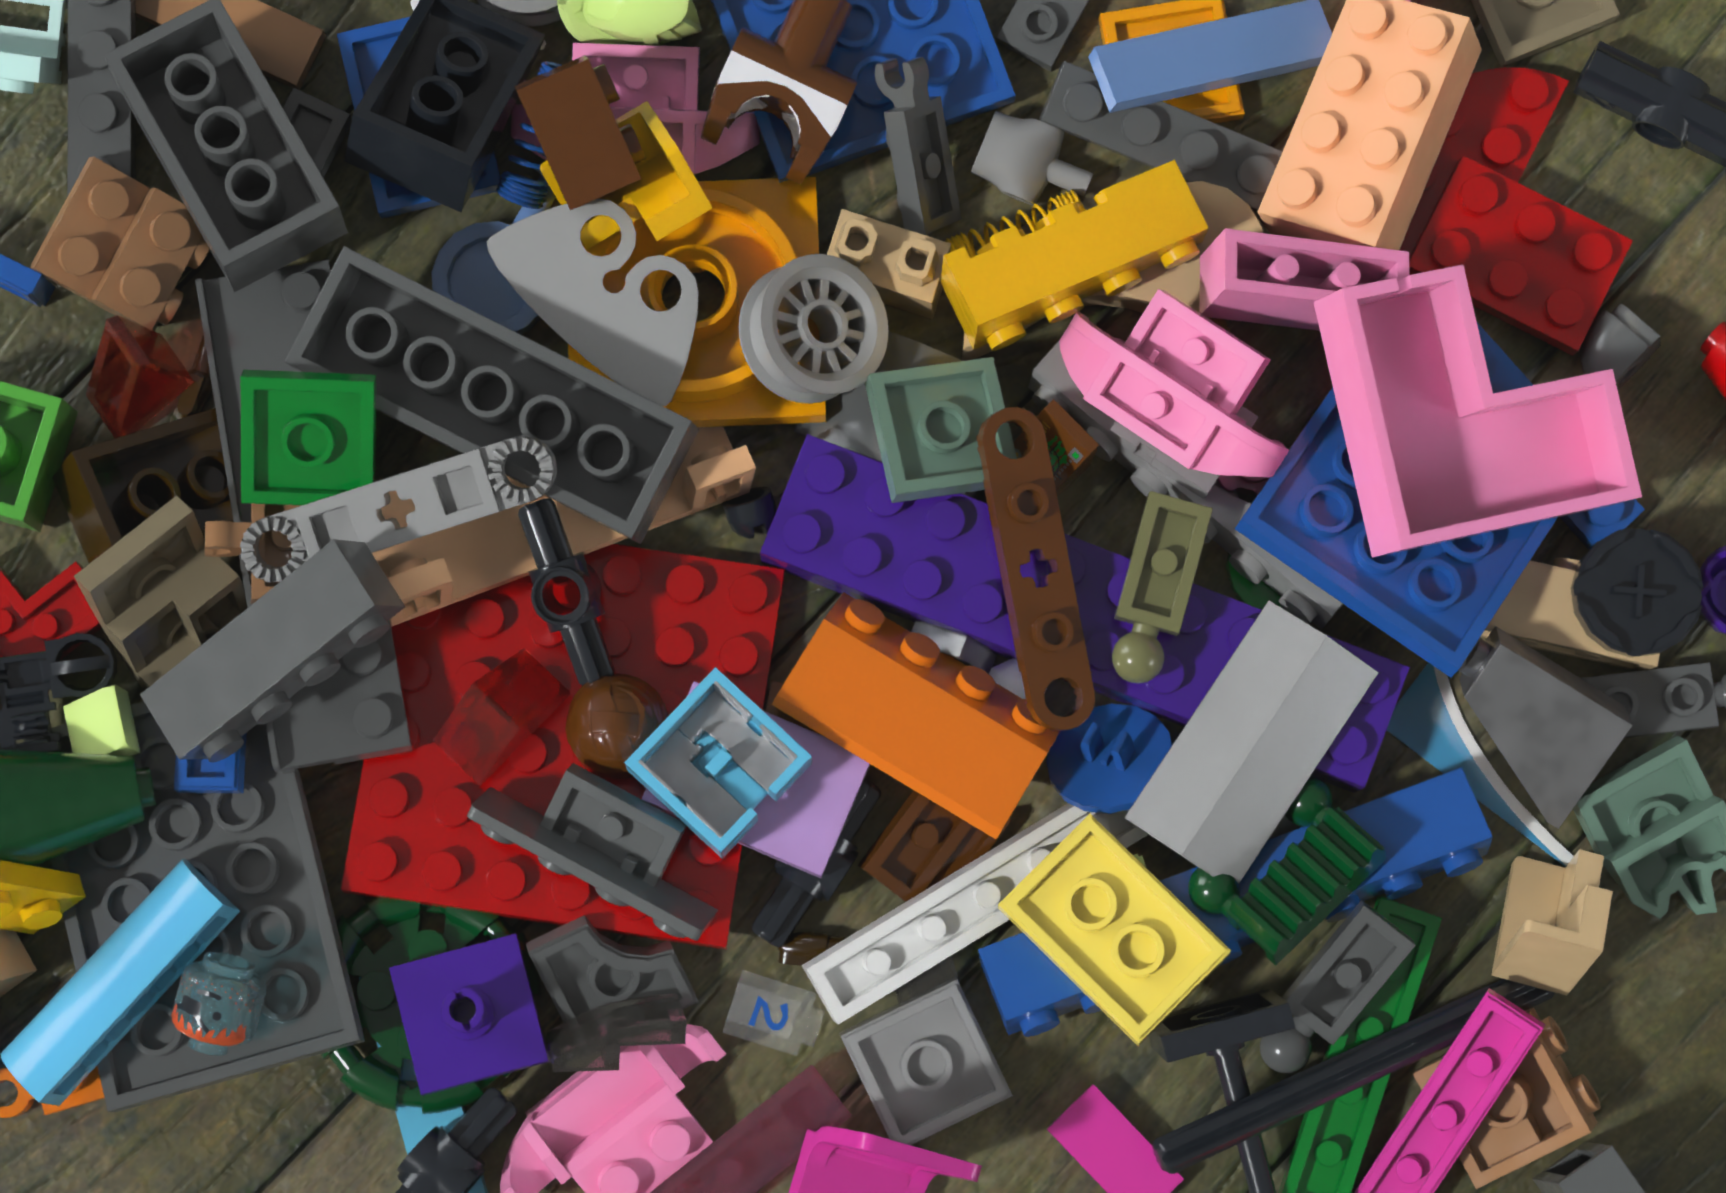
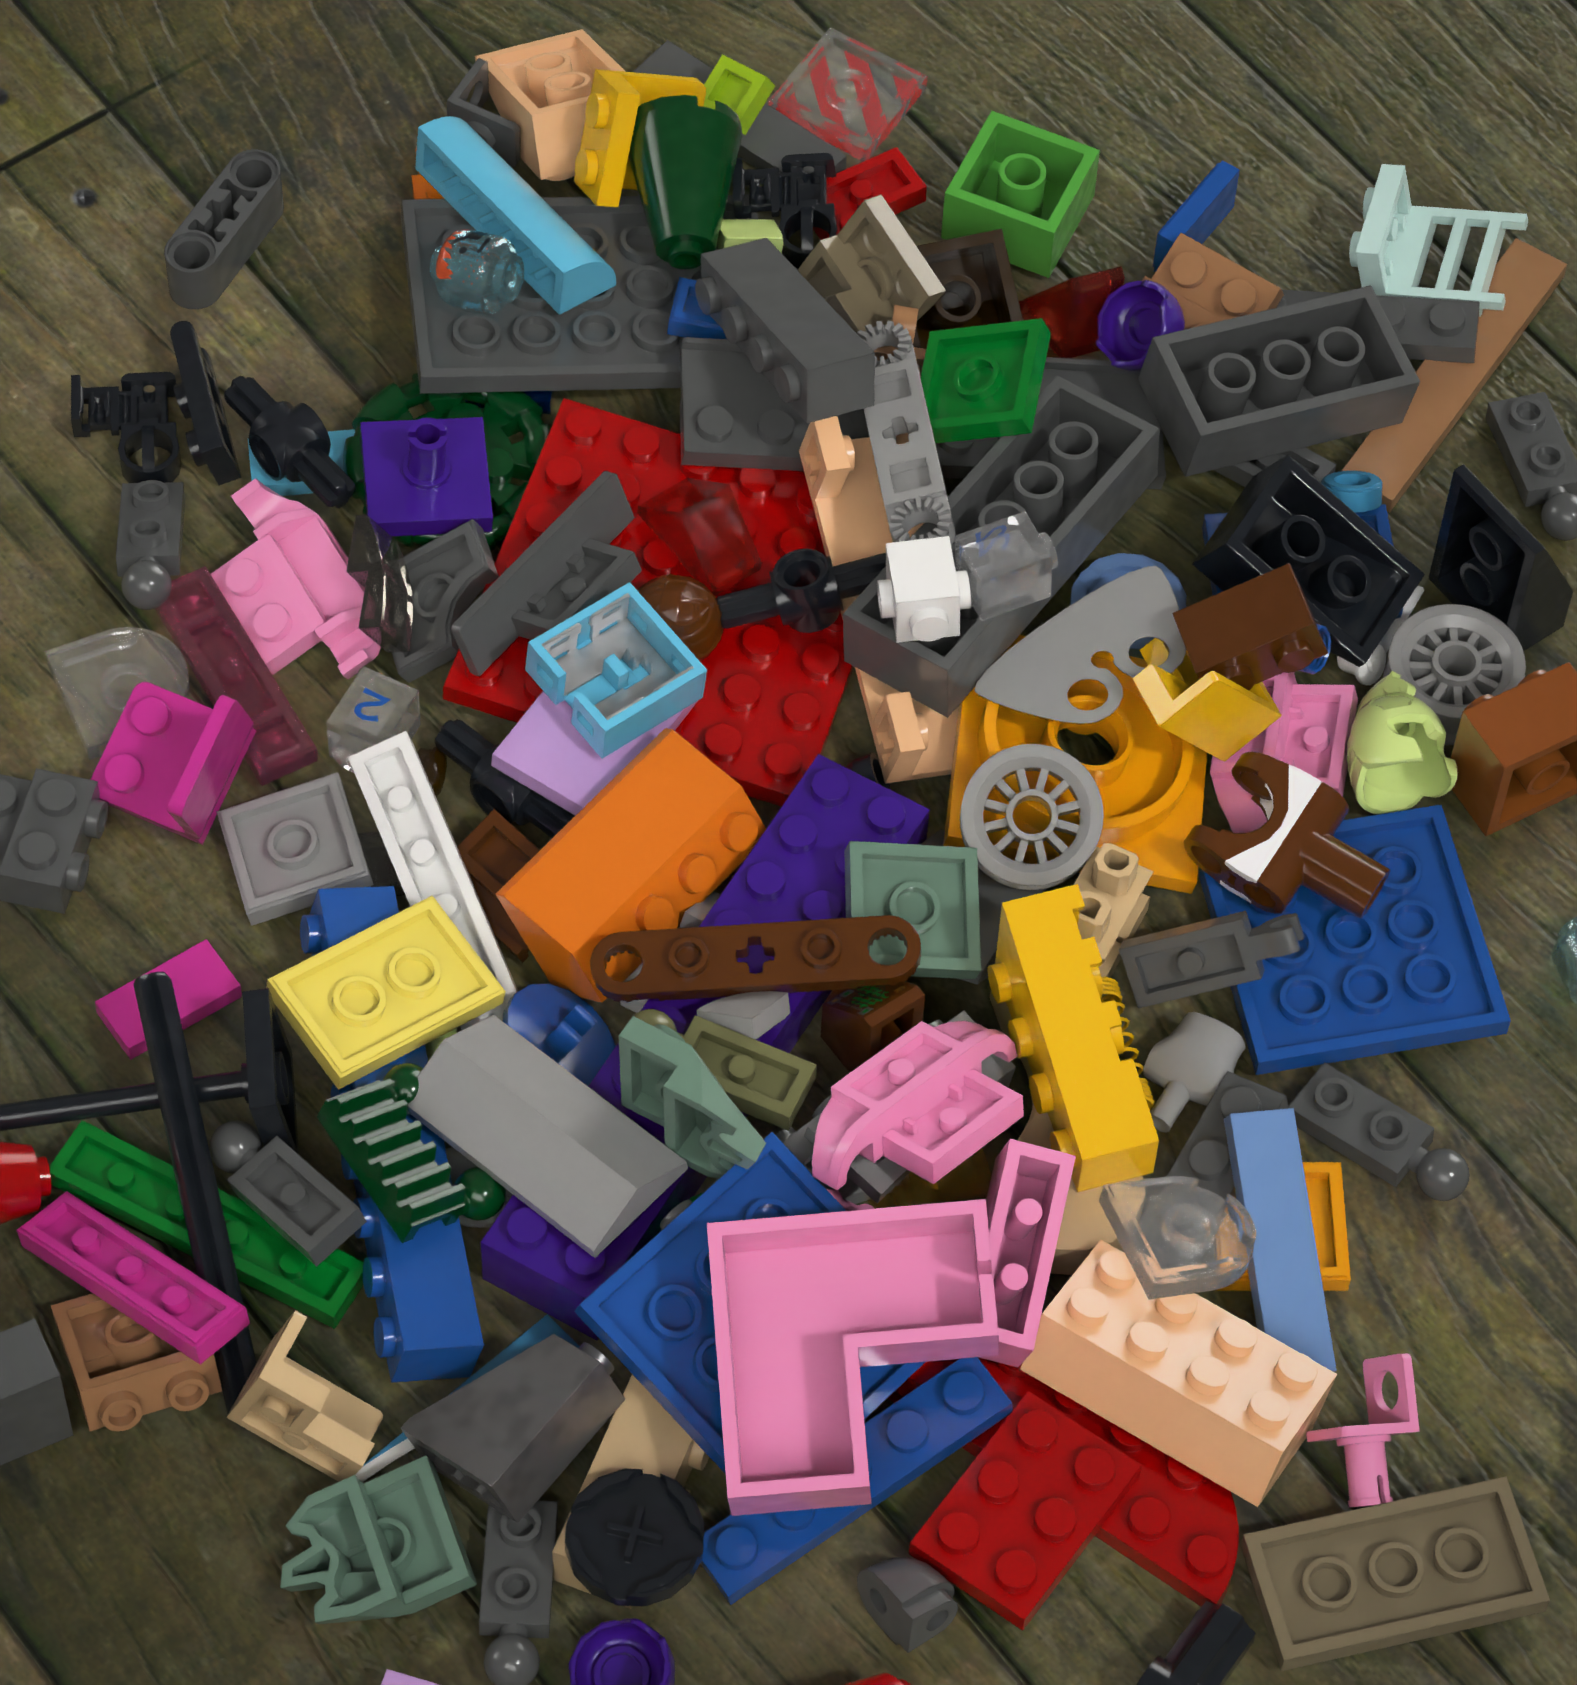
camera: 100 degrees right, 25 degrees down
none -> sand green plate [619,1016,766,1179]
none -> light grey tile [697,991,790,1040]
none -> white brick [877,536,971,643]
none -> clear brick [955,511,1058,621]
none -> dark purple hair [1096,280,1185,371]
none -> clear tile [1099,1176,1256,1300]
none -> dark azure tile [1321,471,1383,513]

